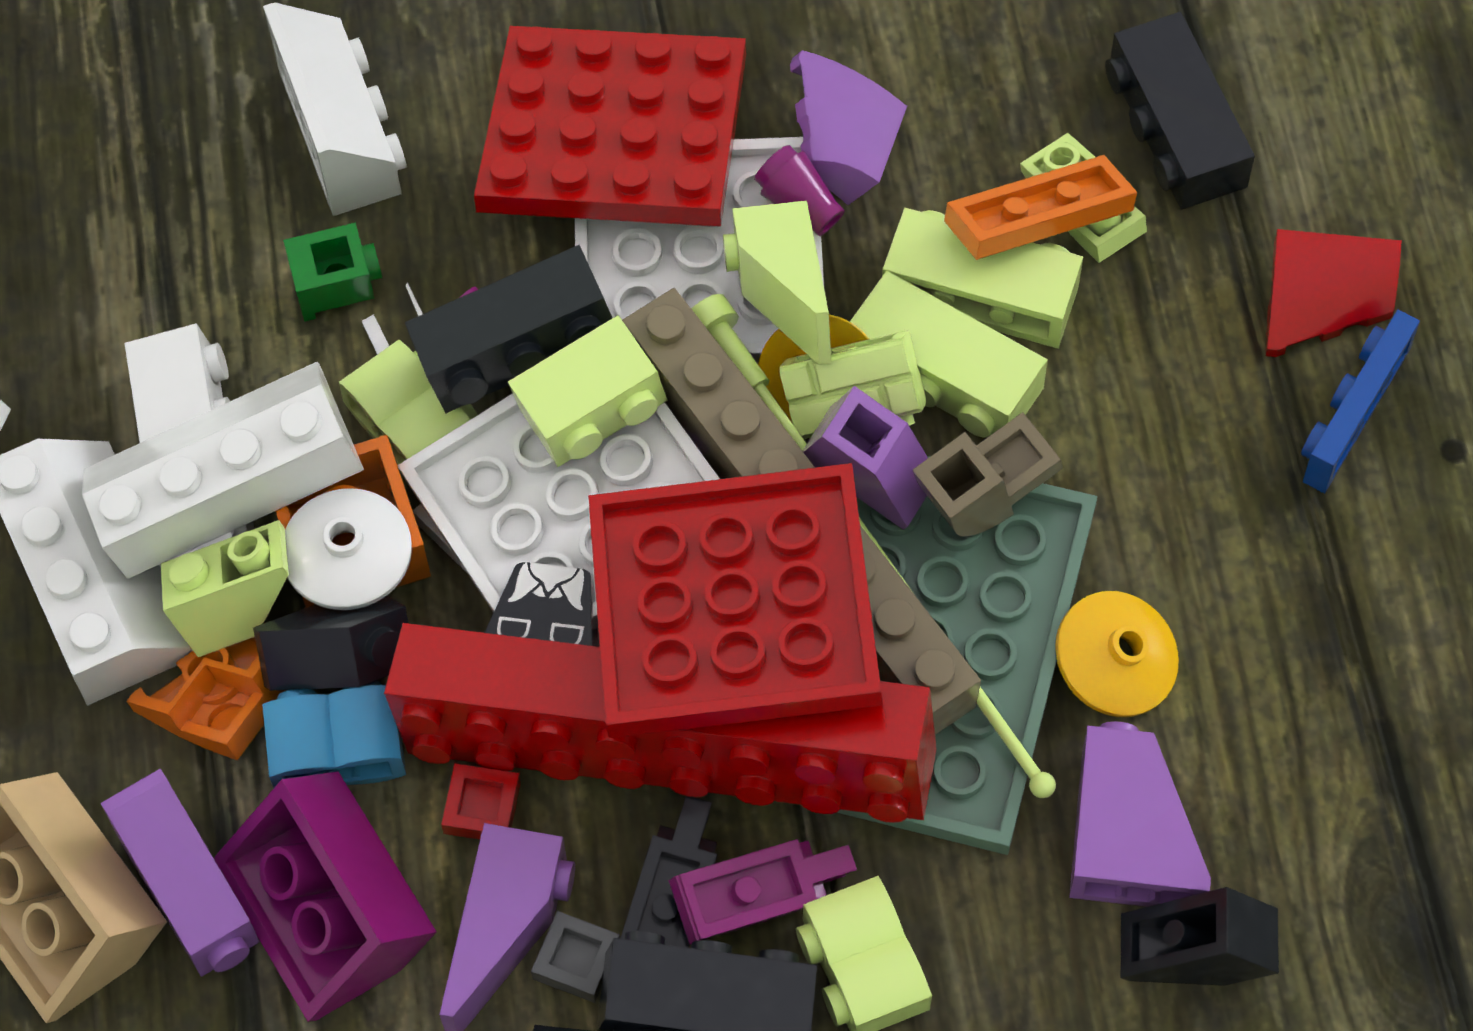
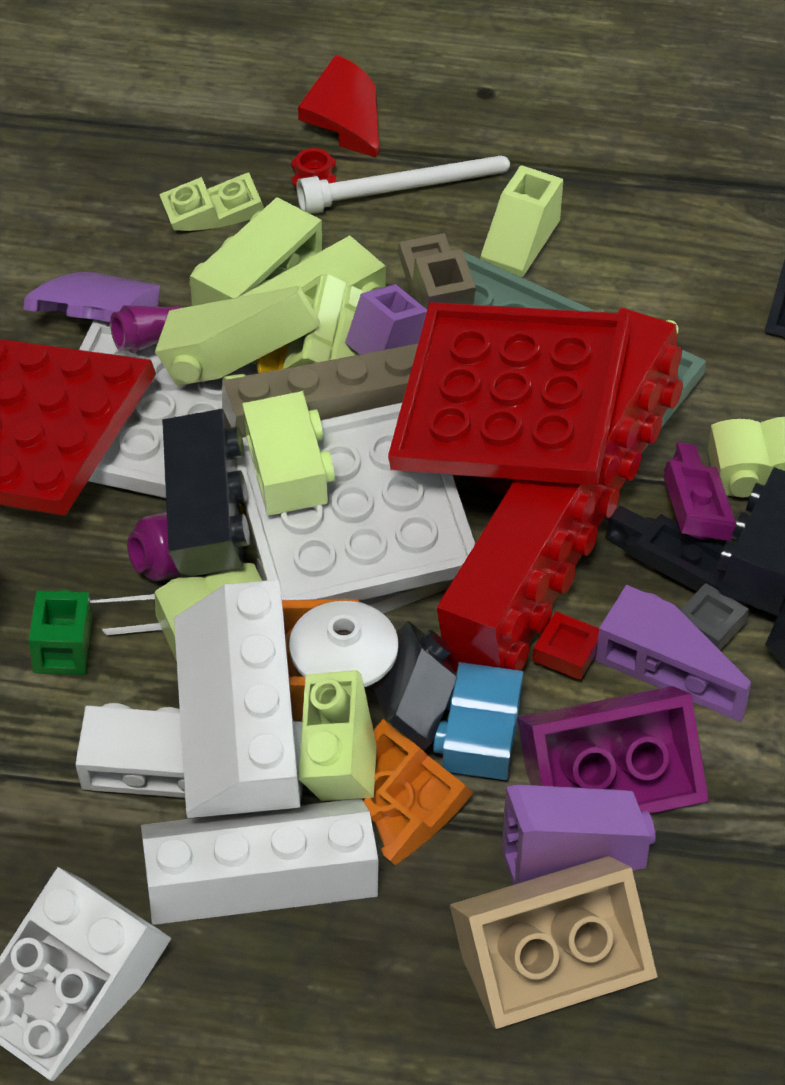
camera: 75 degrees left, 15 degrees down
black sticker [485,562,592,646] -> none
orange plate [944,155,1137,260] -> none
yellow dish [1055,591,1179,717] -> none
medium lavender slope [1069,721,1211,907] -> none
black brick [1105,11,1255,210] -> none
blue plate [1301,309,1420,494] -> none
none -> red plate [291,148,337,188]
none -> white piece [297,156,510,214]
none -> yellowish green slope [480,165,563,278]

